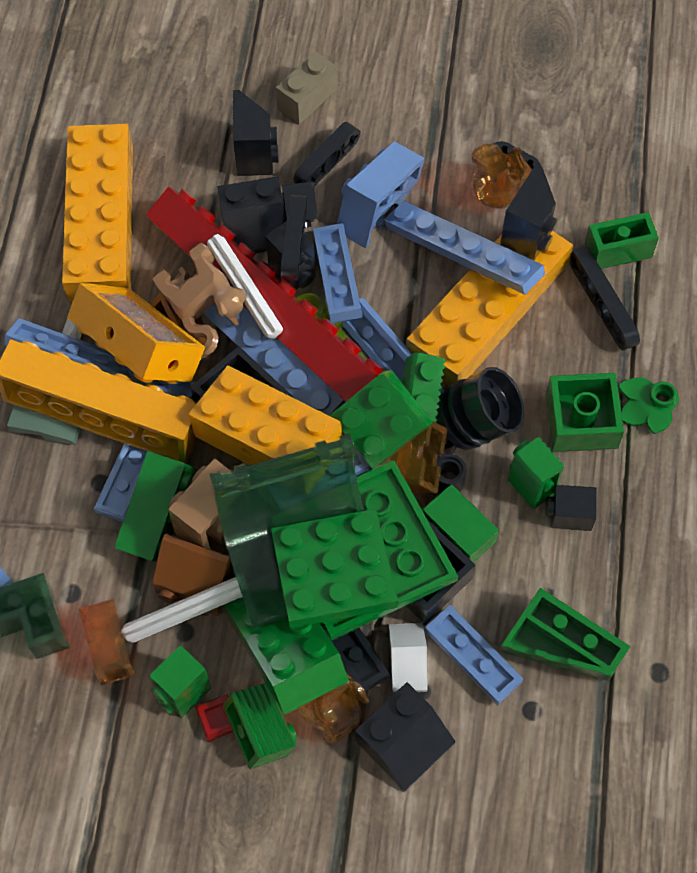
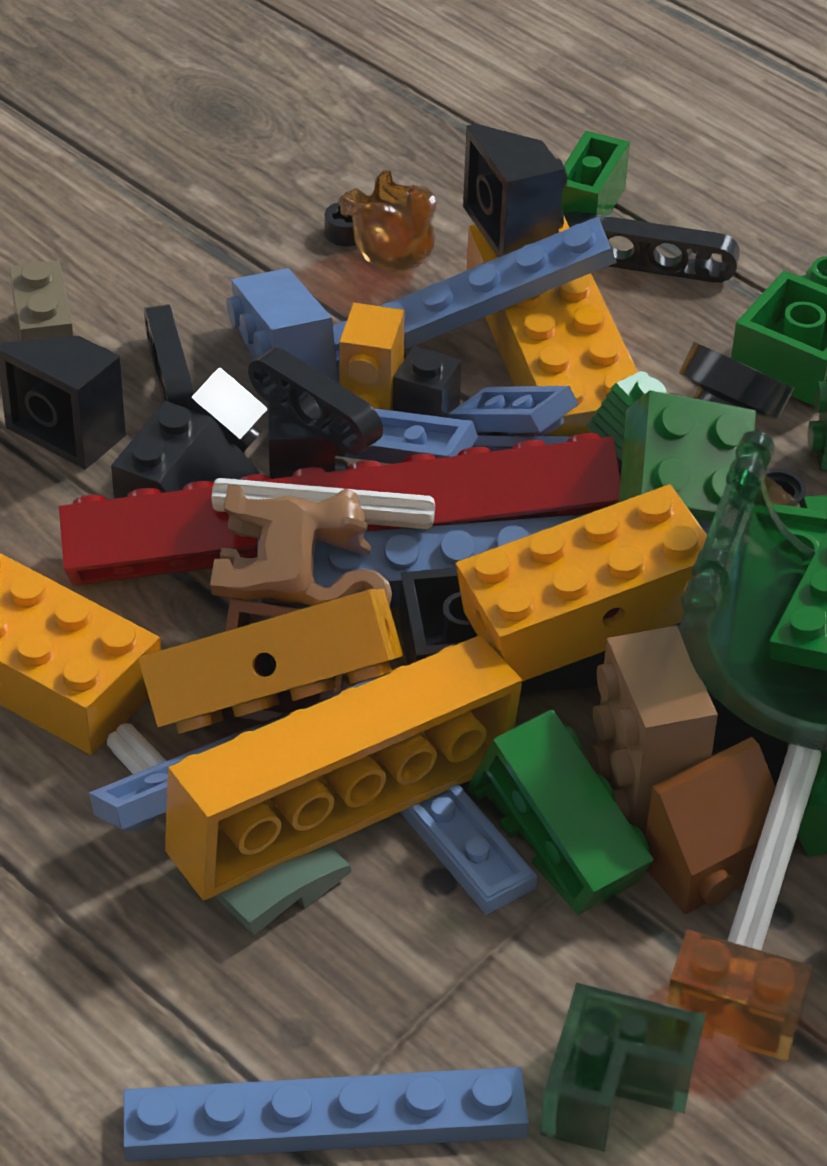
camera: 55 degrees left, 20 degrees down
none -> light orange brick [339,302,405,411]
none -> black brick [393,346,462,418]
none -> medium blue plate [448,386,579,436]

